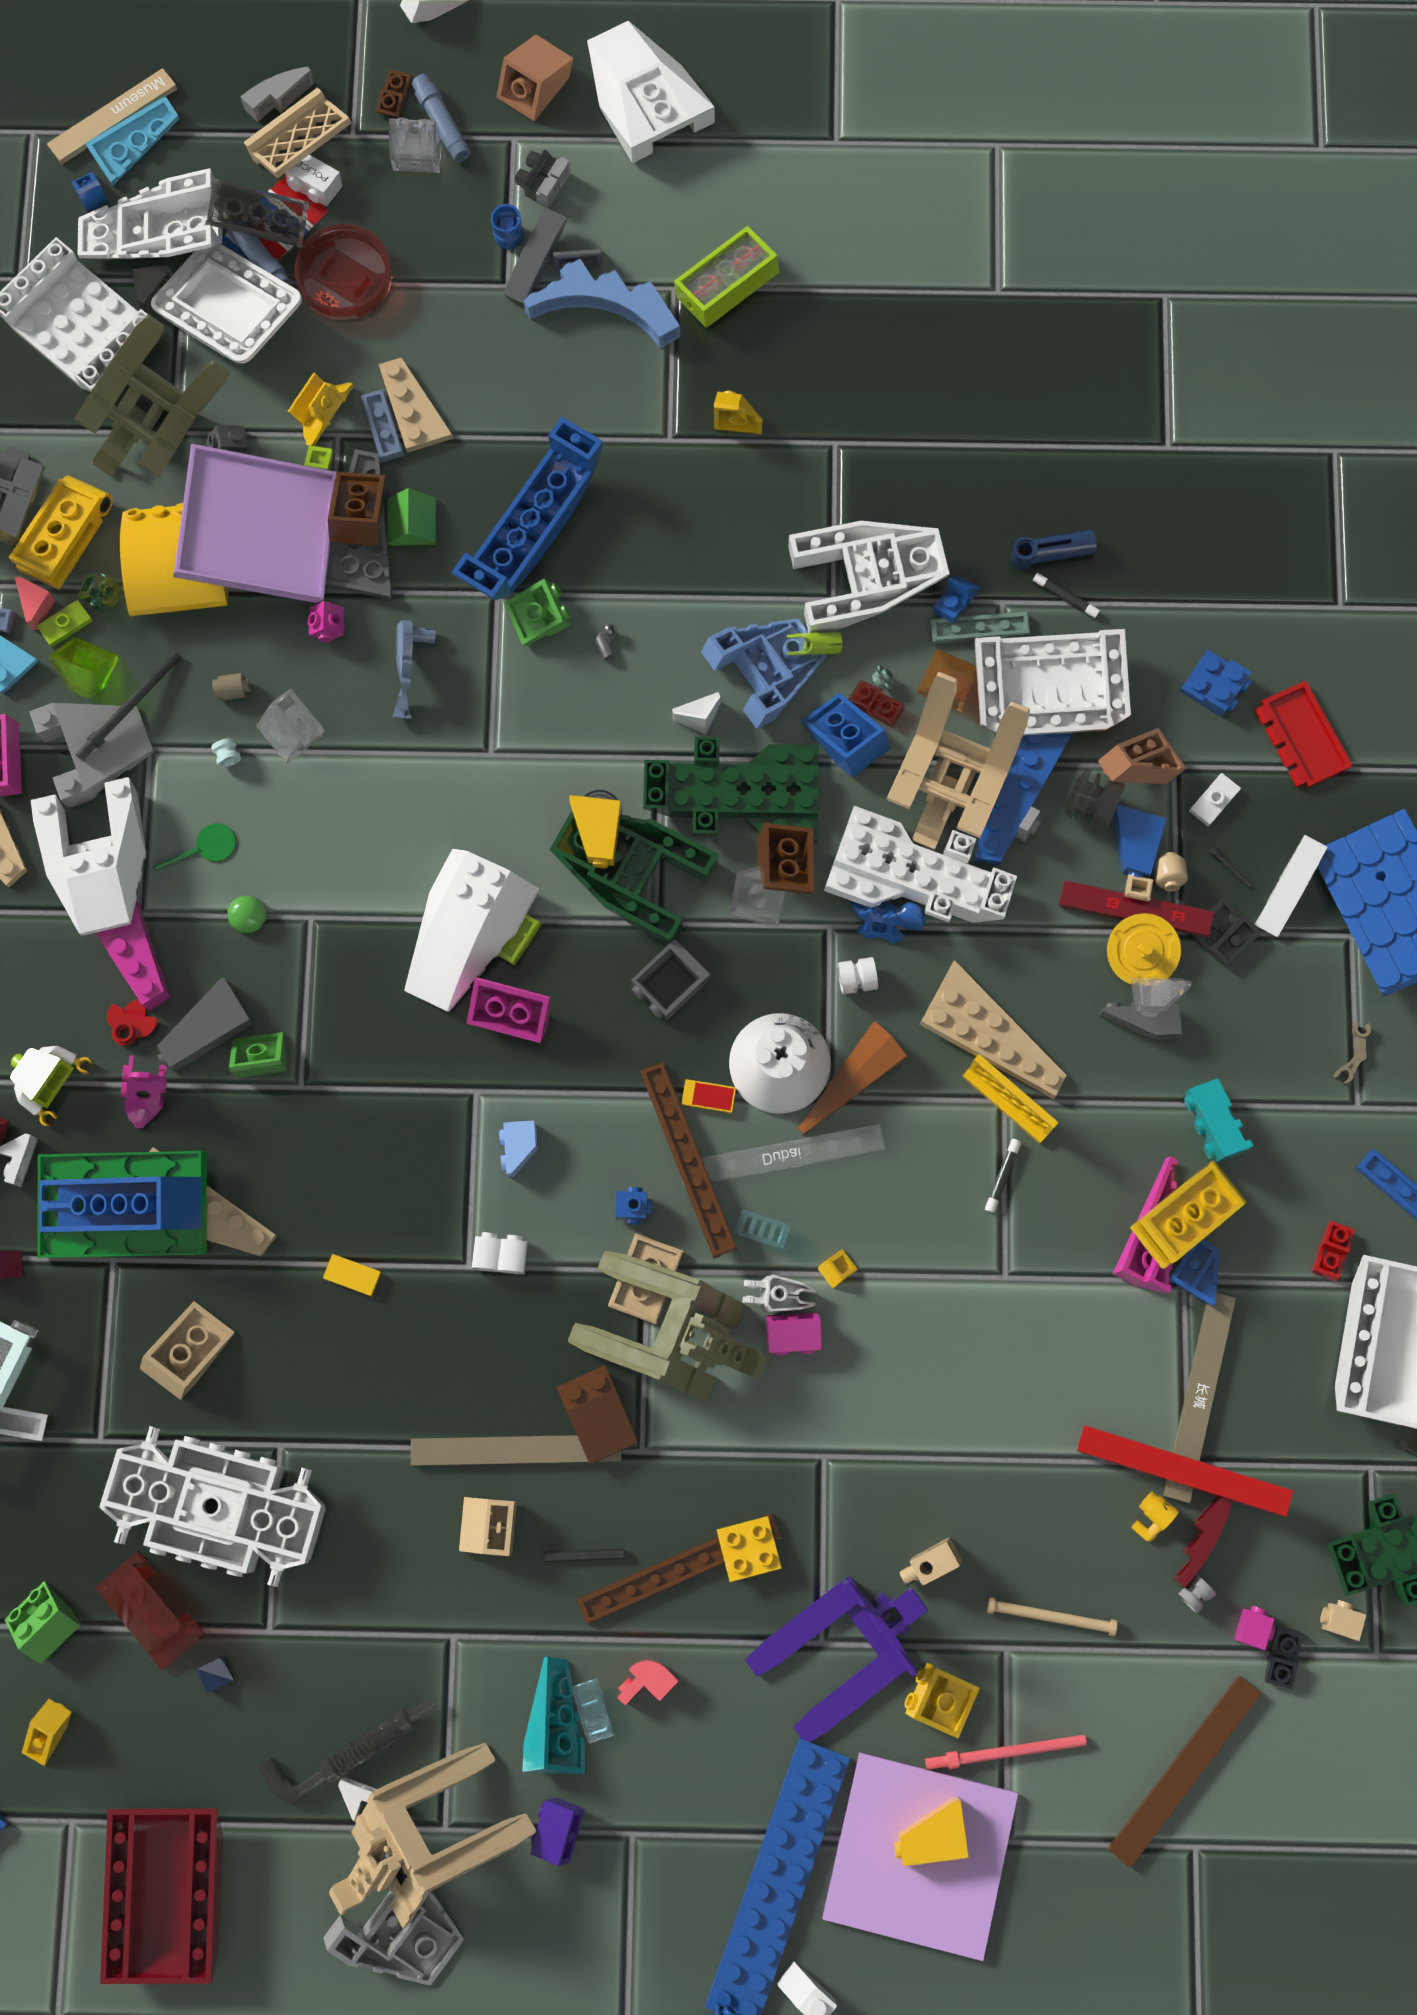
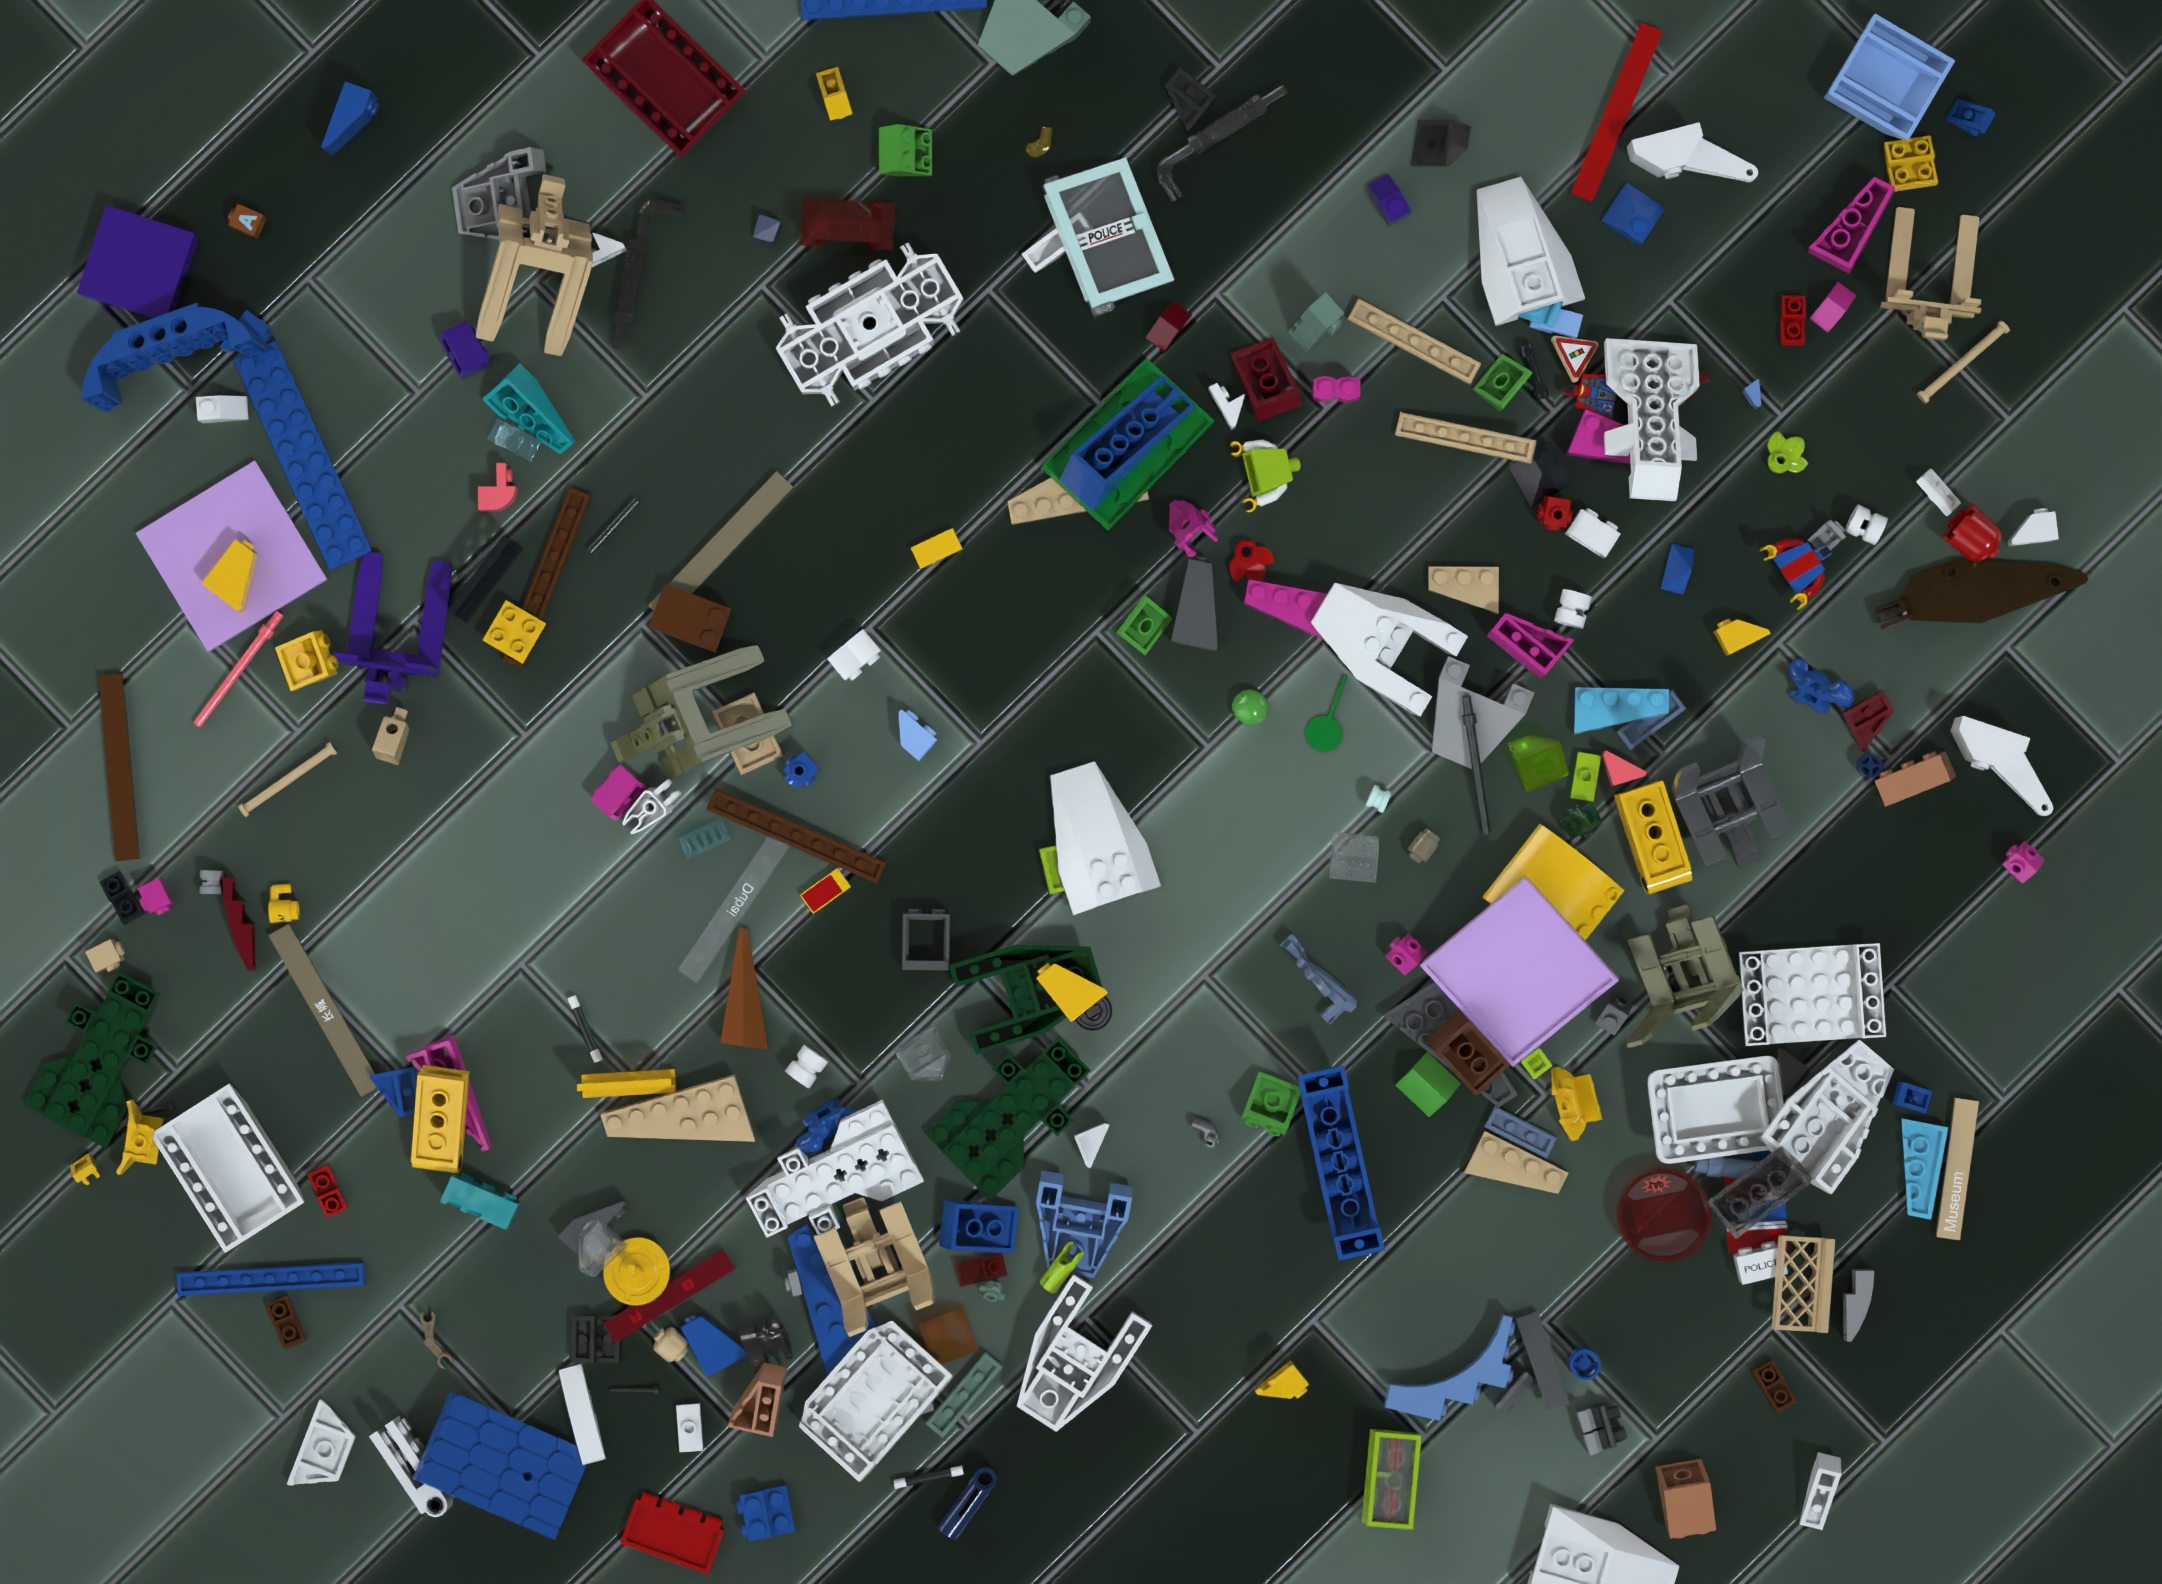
camera: 135 degrees right, 10 degrees up
tan slope [140,1301,235,1400] -> none
clear slope [389,118,442,173] -> none
sand blue piece [412,74,471,163] -> none
tan slope [459,1497,517,1556] -> none
dark pink slope [467,977,551,1043] -> none
white cone [729,1014,831,1114] -> none
reddish brown slope [758,823,814,895] -> none
yellow slope [818,1249,858,1288] -> none
blue slope [933,576,980,624] -> none
red tile [1077,1425,1293,1518] -> none
tan slope [1125,875,1153,902] -> none
none -> black fence [447,535,523,624]

